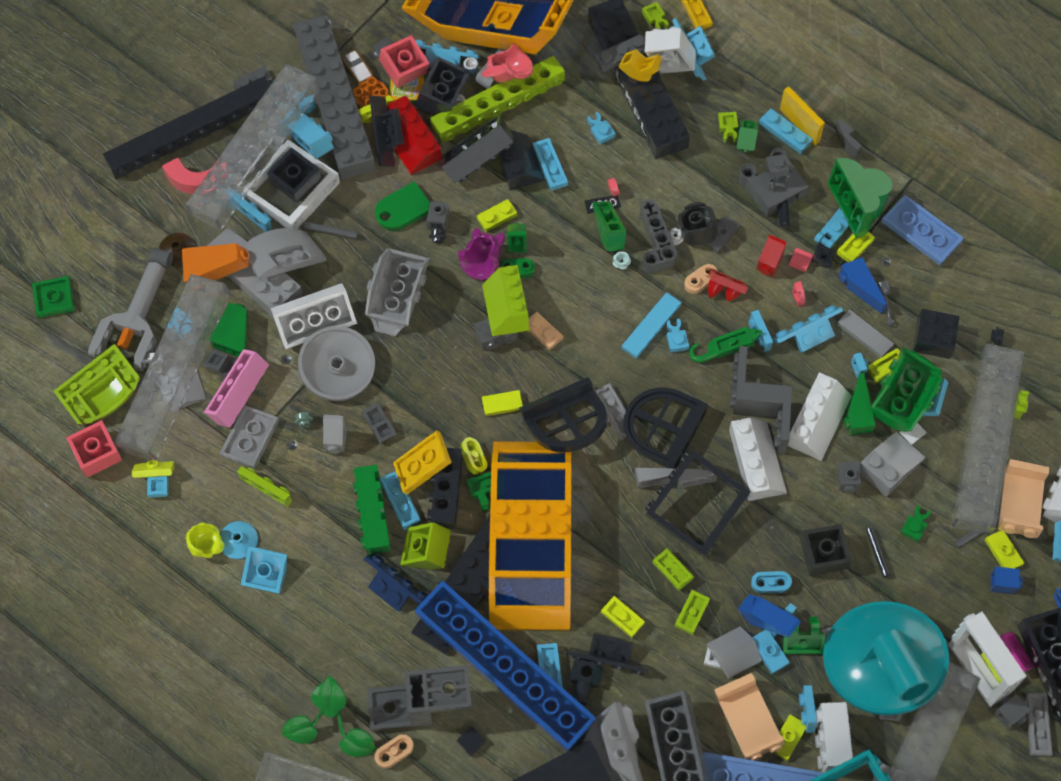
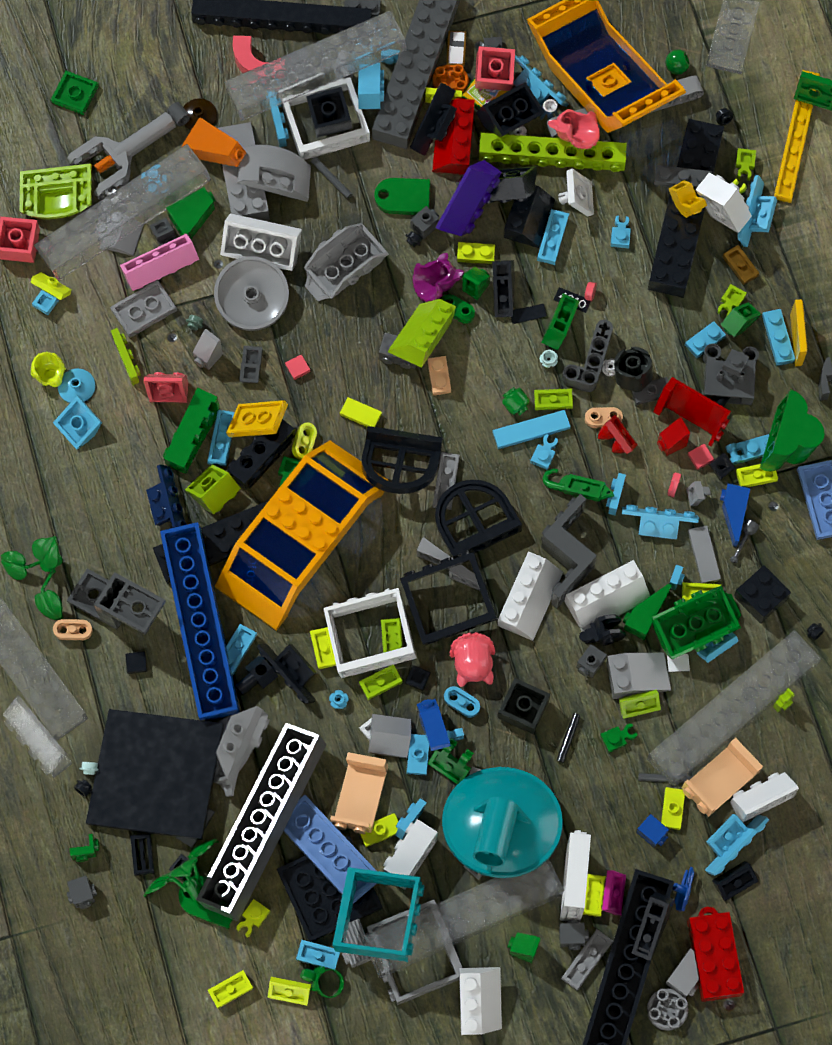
camera: 35 degrees right, 5 degrees up
none -> coral slope [144,372,188,403]
none -> coral tile [285,354,311,380]
none -> white window [324,588,417,678]
none -> medium azure plate [329,690,349,709]
none -> black tile [405,665,431,691]
none -> dark purple slope [436,160,502,236]
none -> coral hair [449,632,496,687]
none -> black slope [492,260,515,317]
none -> green head [502,387,530,416]
none -> green slope [507,932,541,963]
none -> black sticker [511,303,547,324]
none -> lime plate [534,389,573,410]
none -> white tile [558,169,594,217]
none -> black hinge [579,614,626,646]
none -> lime plate [619,689,661,719]
none -> red panel [653,377,731,446]
none -> medium azure plate [685,321,726,359]
none -> light grey tile [686,481,711,506]
none -> pearl gold plate [722,245,759,285]

